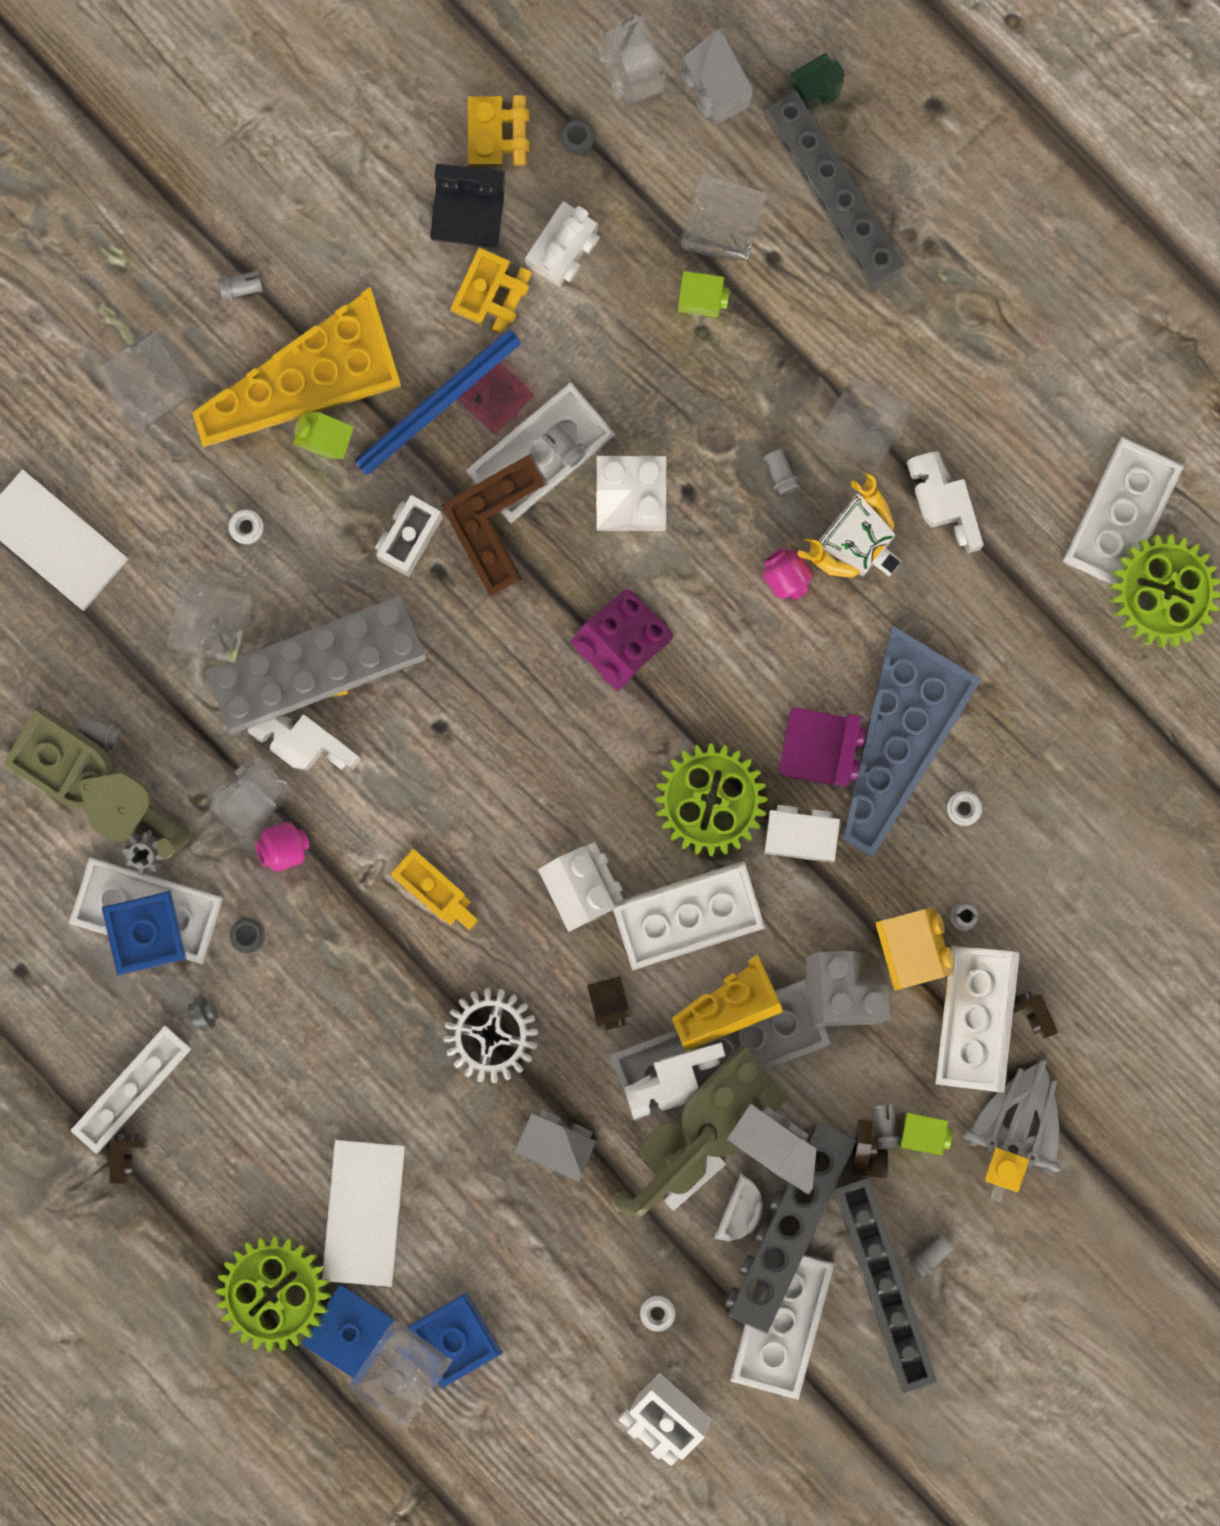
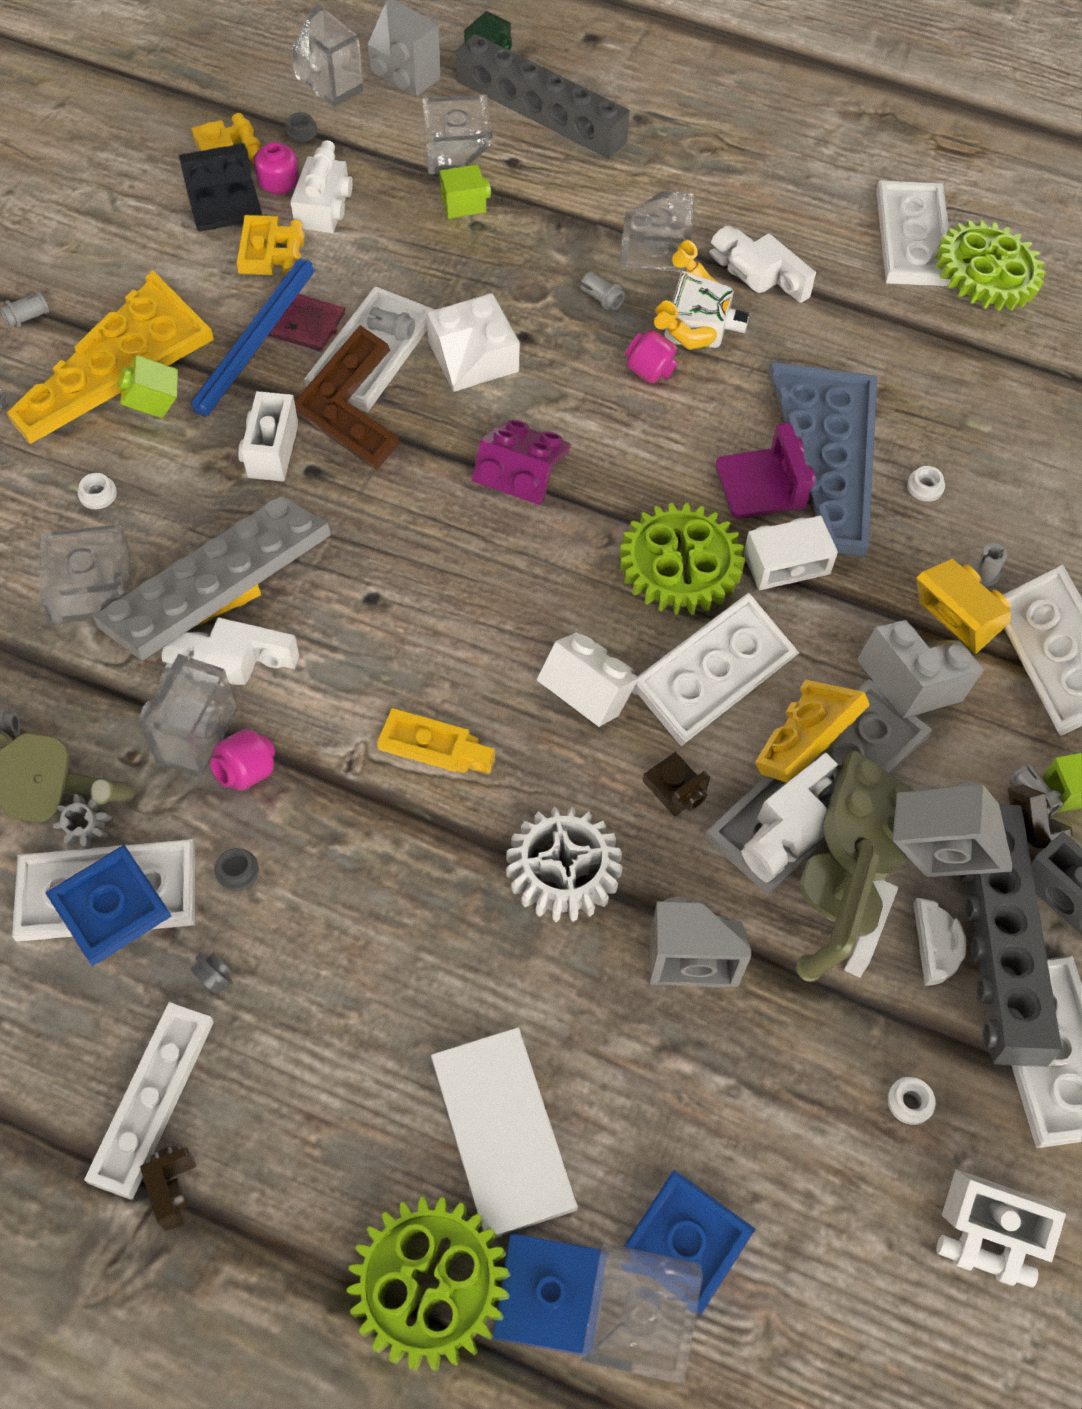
camera: 25 degrees left, 25 degrees down
none -> dark pink head [254,142,299,195]

